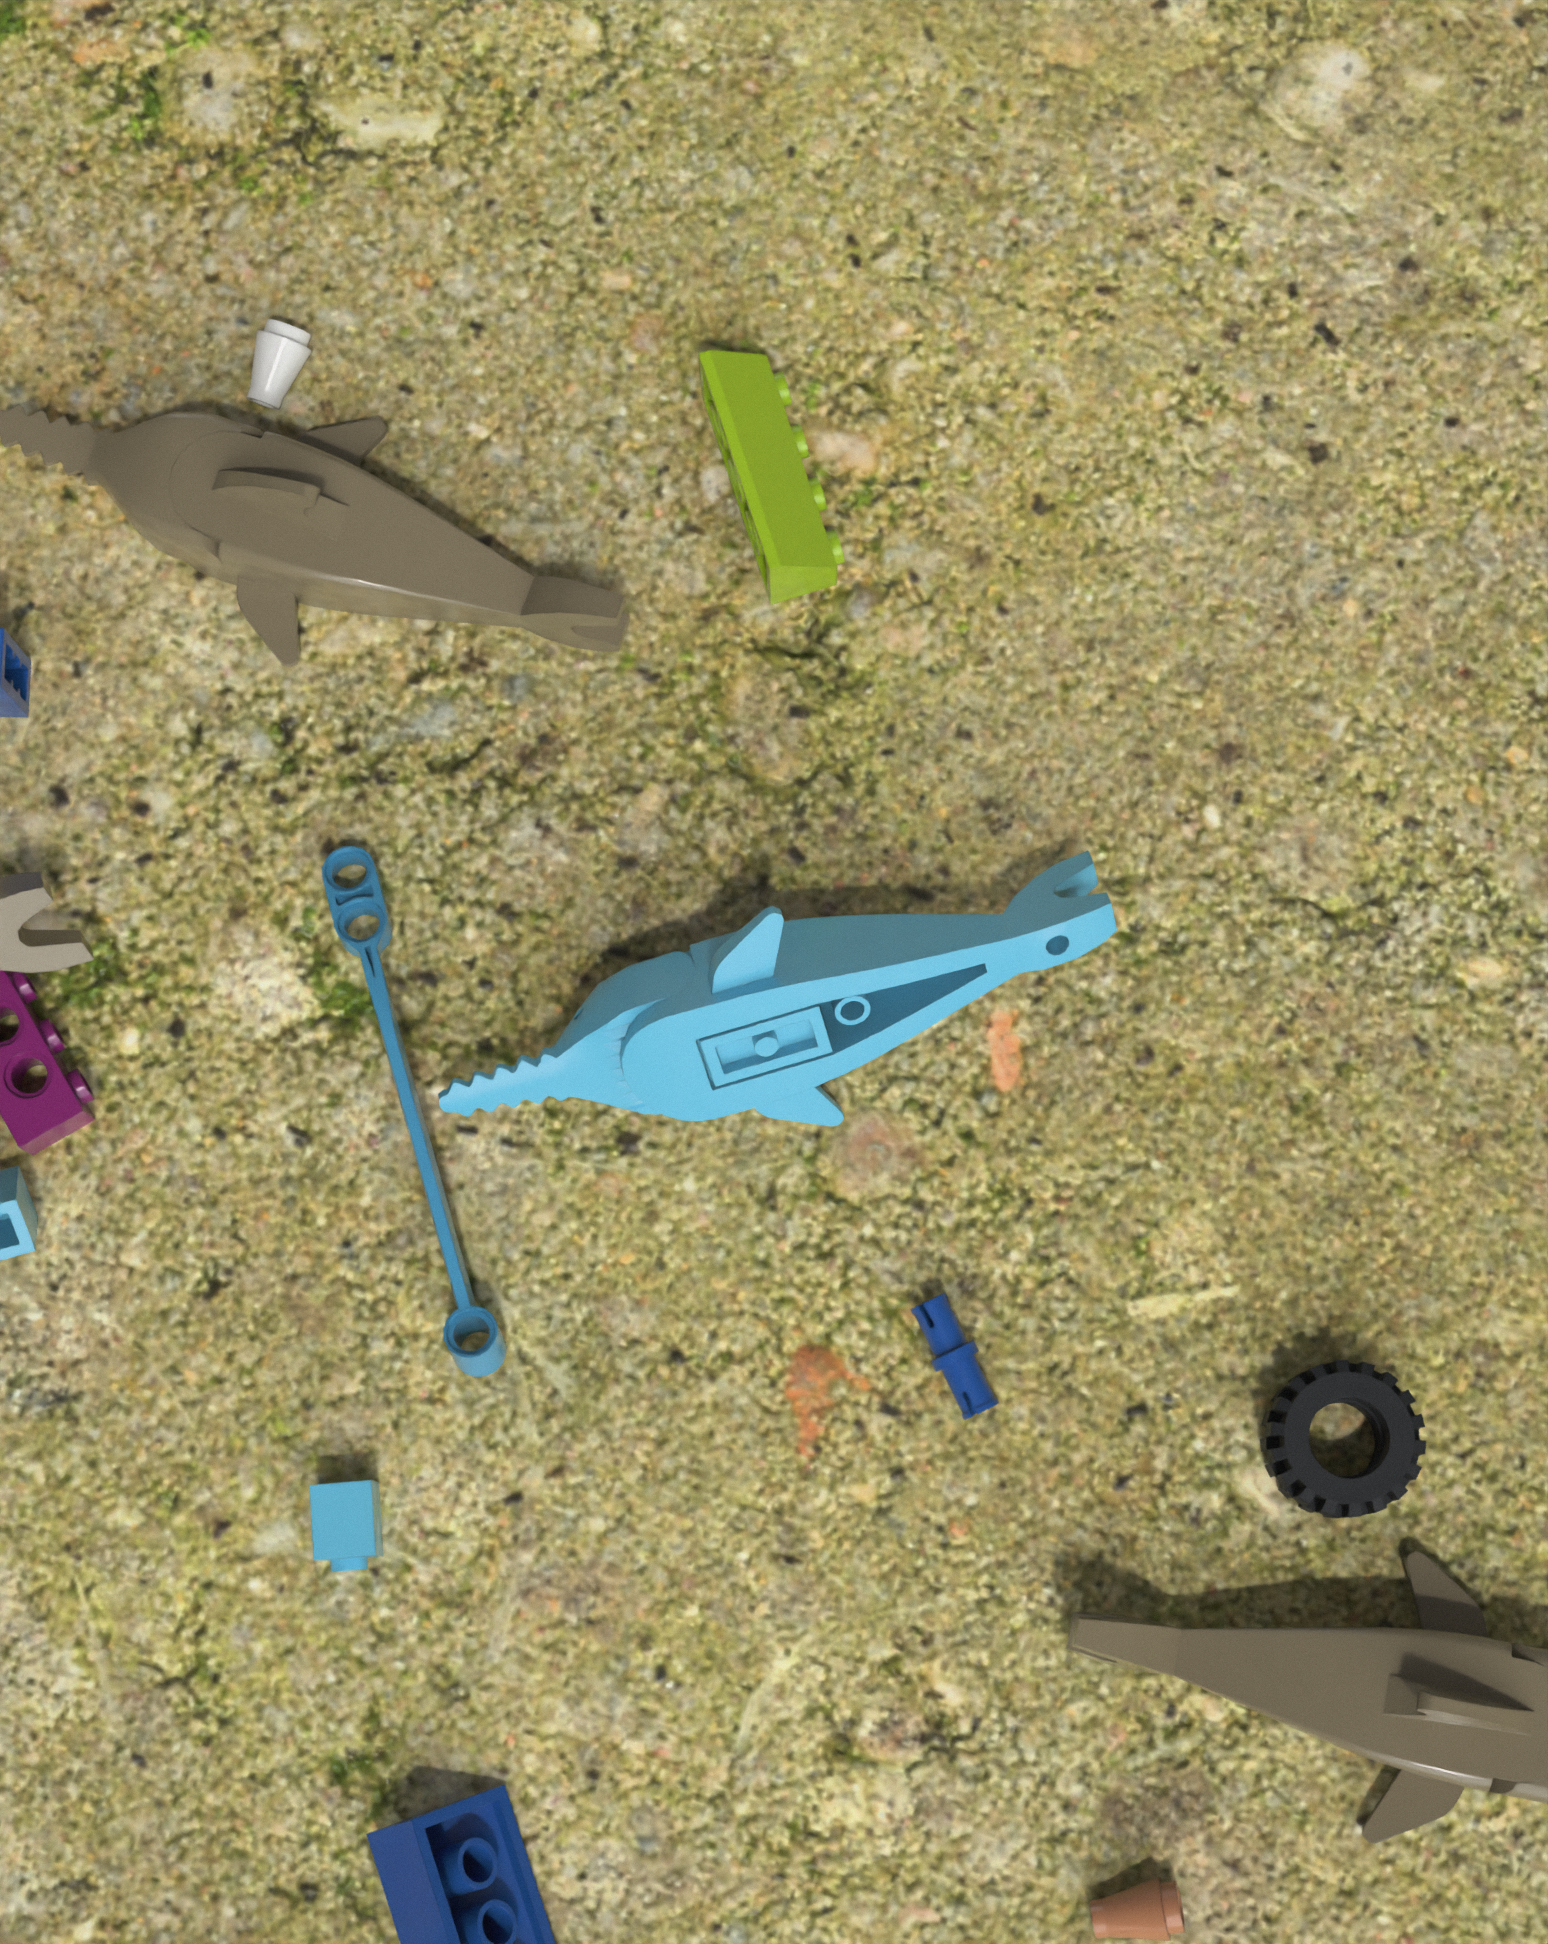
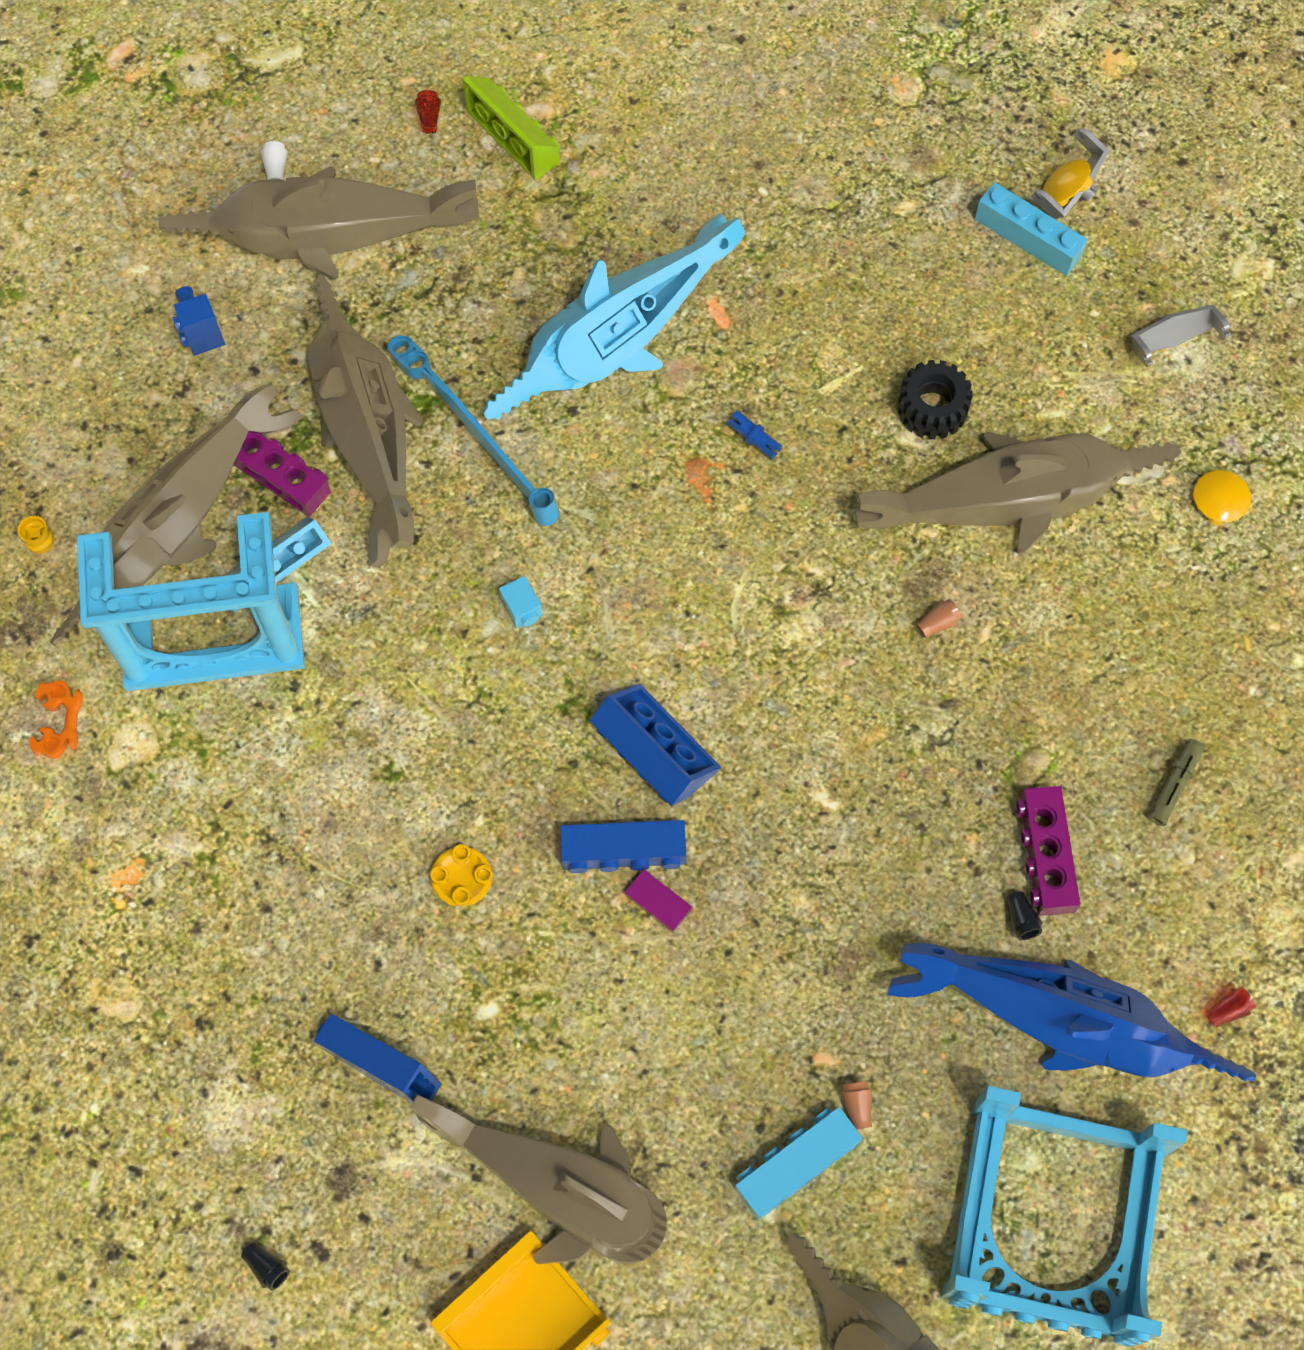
camera: 25 degrees left, 10 degrees down
none -> dark tan animal [308,274,423,568]
none -> clear red cone [414,90,441,134]

